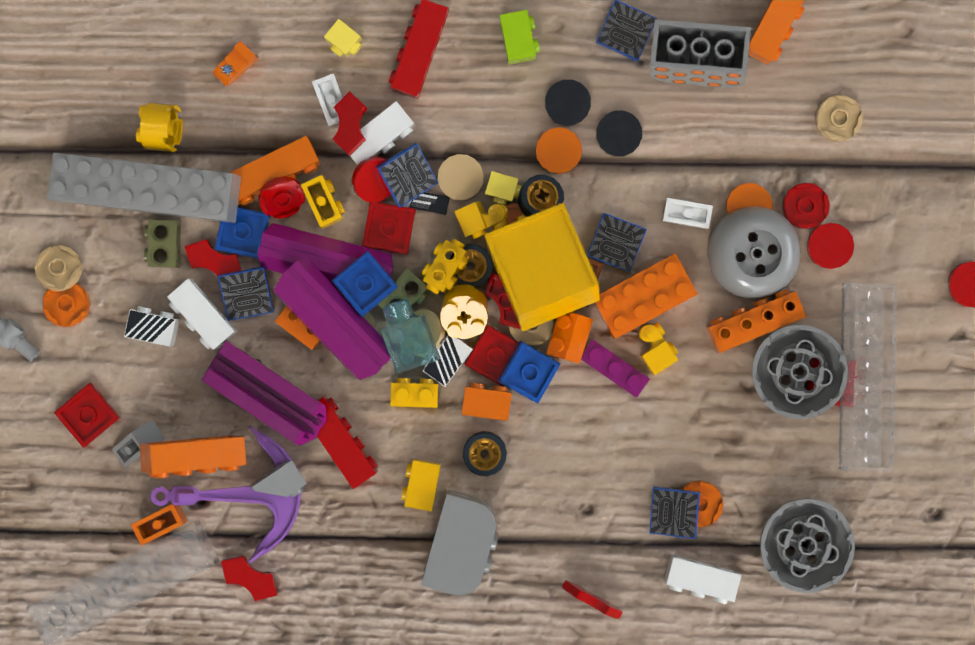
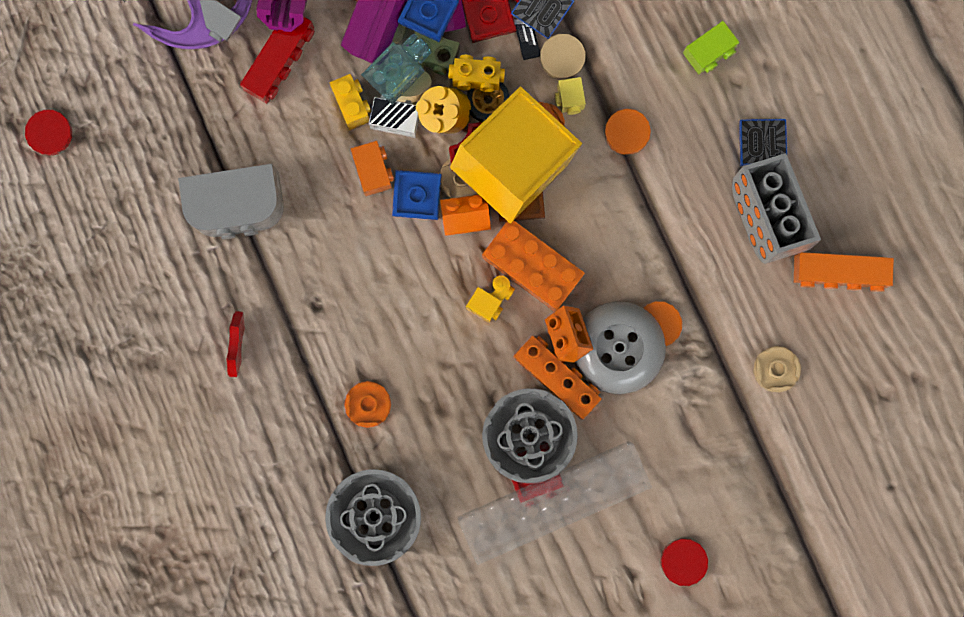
camera: 60 degrees right, 5 degrees down
red tile [221,555,278,601] -> none
yellow brick [401,458,441,512] -> none
yellow brick [454,201,508,239] -> none
wheel [463,431,507,476] -> none
red tile [464,325,518,387] -> none
wheel [518,175,564,217] -> none
black tile [545,79,591,126] -> none
magenta plate [581,339,650,398] -> none
tile [587,212,647,273] -> none
black tile [596,110,642,157] -> none
tile [649,486,700,539] -> none
white plate [662,198,713,229] -> none
white brick [664,554,742,604] -> none
red tile [782,182,830,229] -> none
red tile [807,223,855,269] -> none
none -> orange brick [545,306,593,363]

